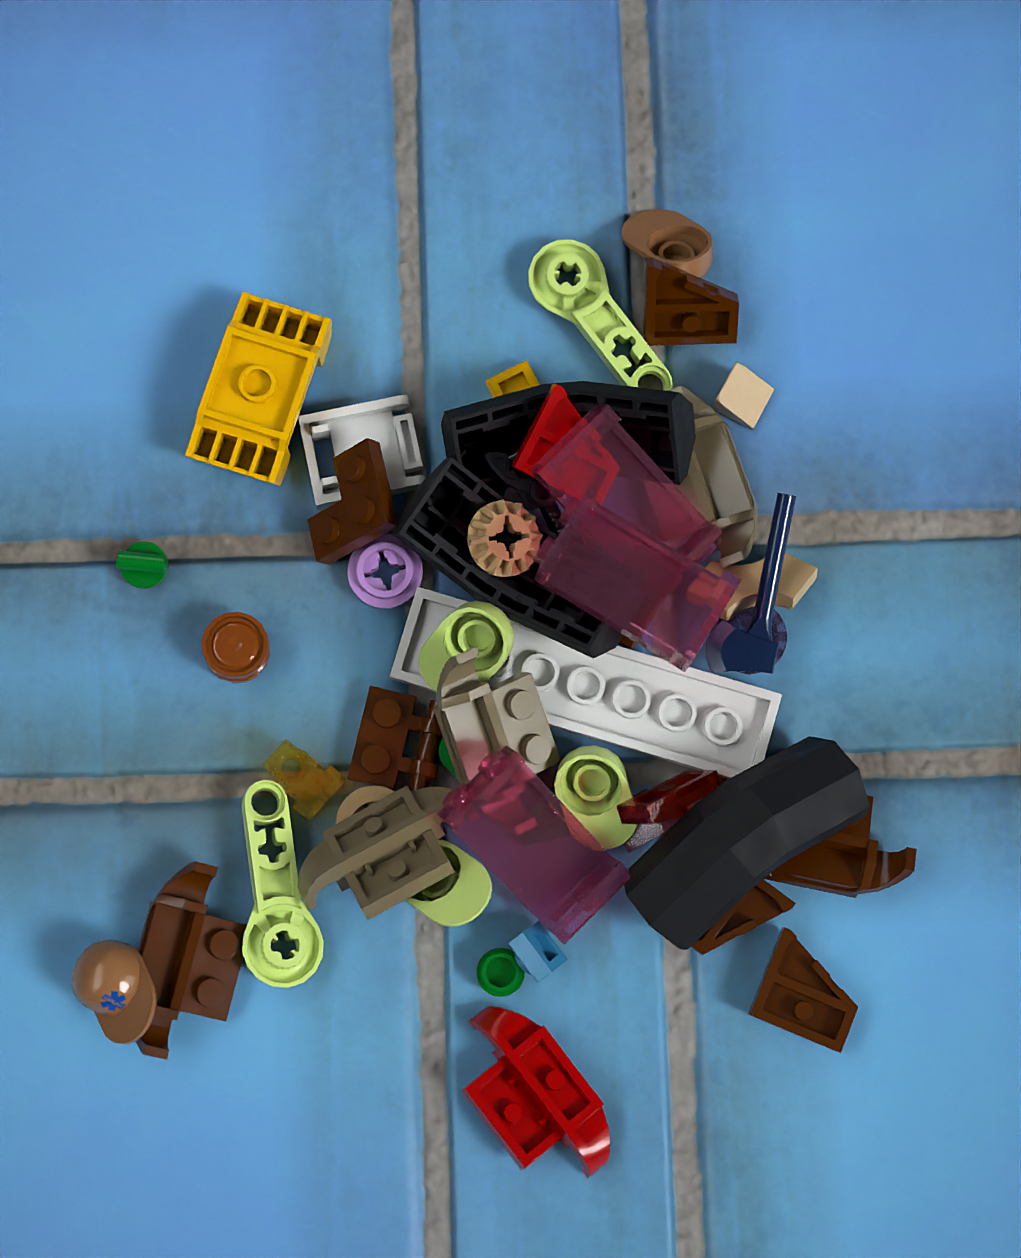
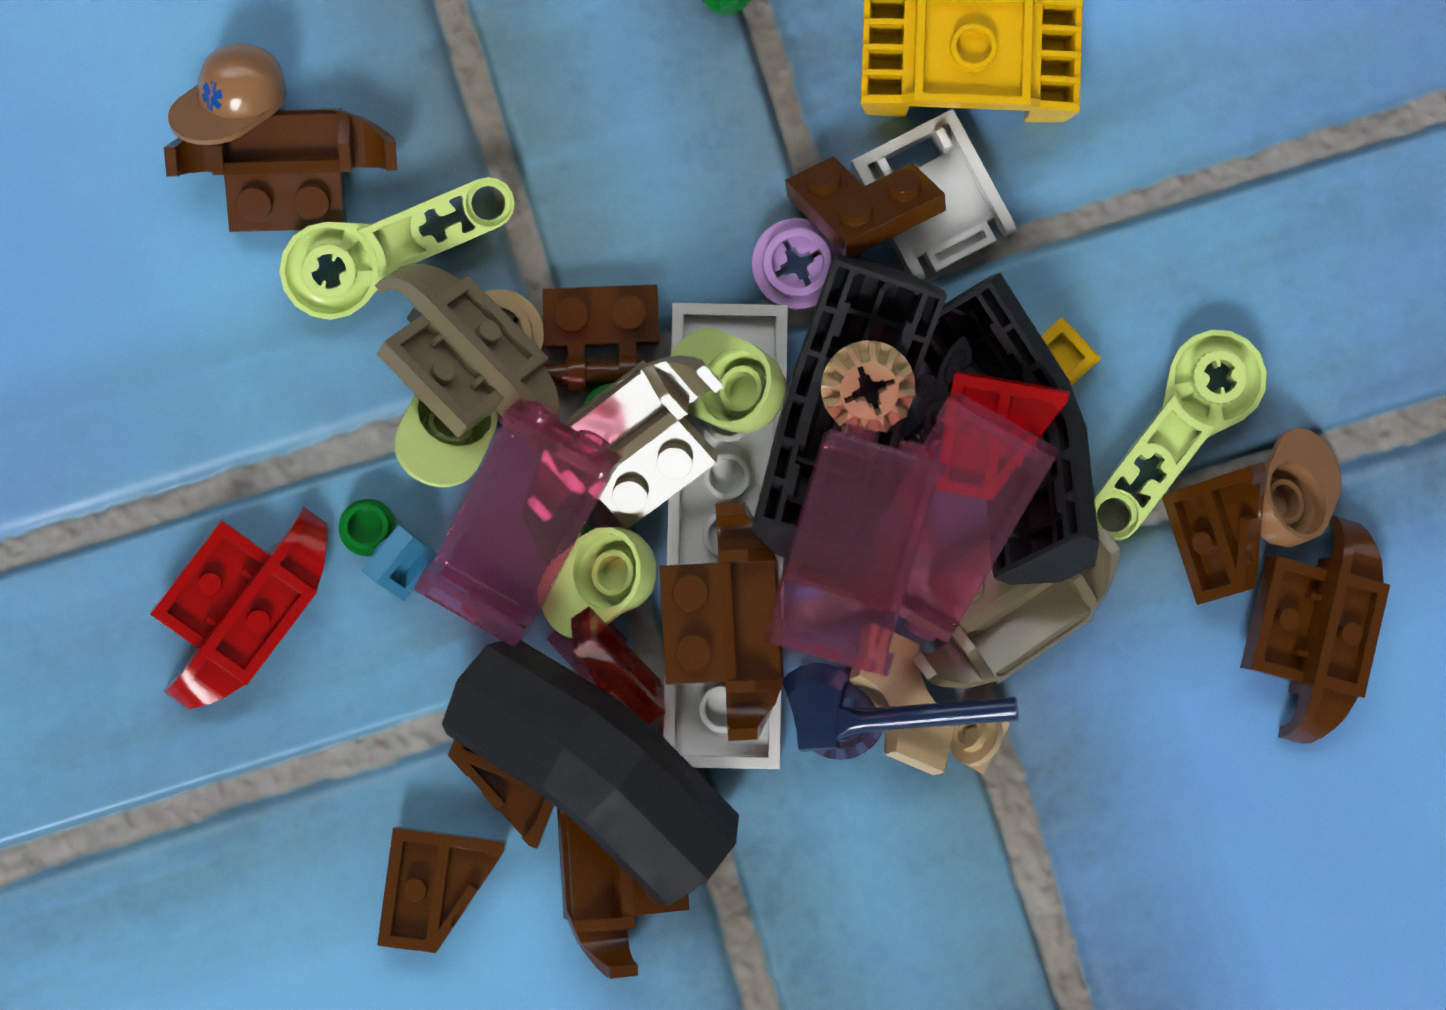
camera: 75 degrees right, 5 degrees up
dark orange wheel [202,612,270,684] -> none
clear yellow plate [262,739,346,822] -> none
tan slope [712,362,774,430] -> none
none -> reddish brown plate [659,502,784,741]
none -> tan plate [950,722,1011,775]
none -> reddish brown plate [1240,515,1390,744]

